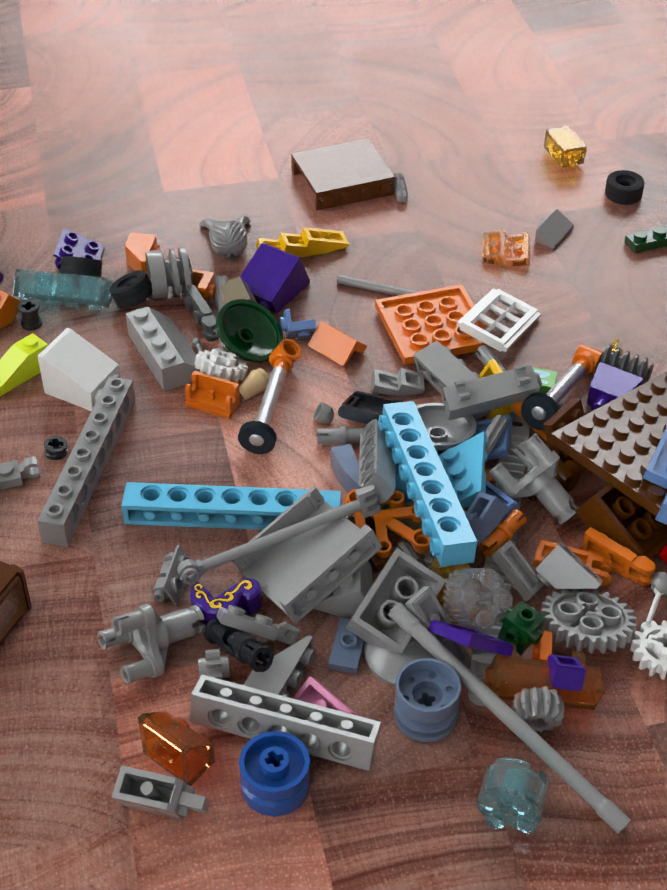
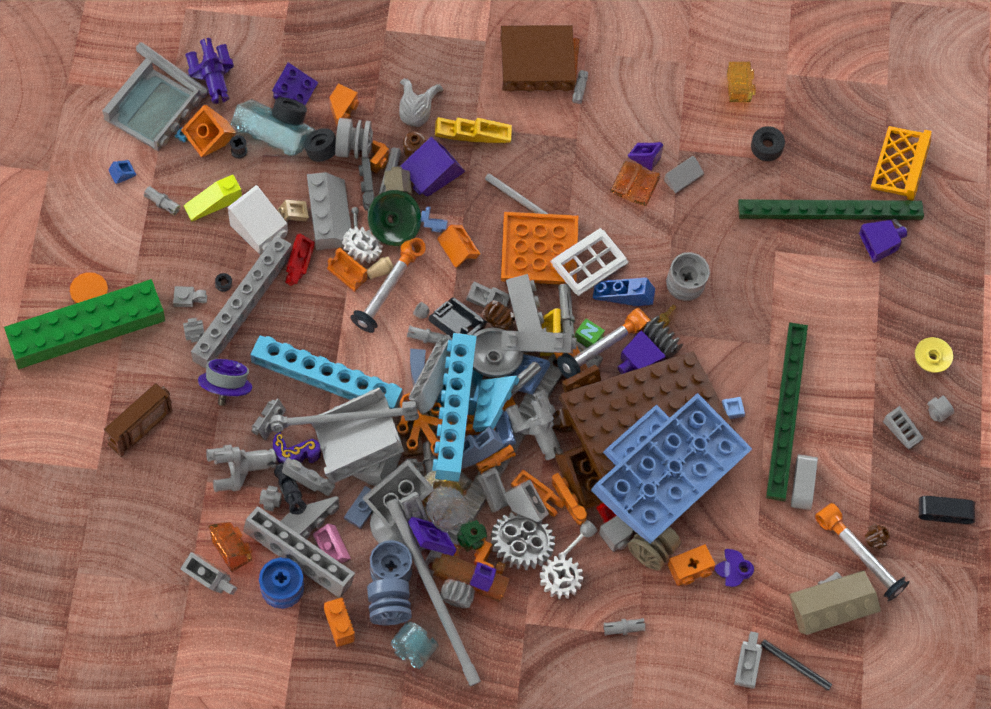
camera: 15 degrees right, 20 degrees up
none -> light grey gear [183,318,204,343]
none -> dark purple piece [198,359,252,406]
none -> tan bracket [278,200,309,222]
none -> red hinge [285,233,315,286]
none -> orange brick [324,598,355,647]
none -> sand blue wheel [367,578,412,625]
none -> reddish brown head [403,131,426,157]
none -> reddish brown gear [482,300,515,331]
none -> blue slope [592,277,655,306]
none -> dark purple slope [628,142,663,171]
none -> light grey wheel [666,252,710,301]

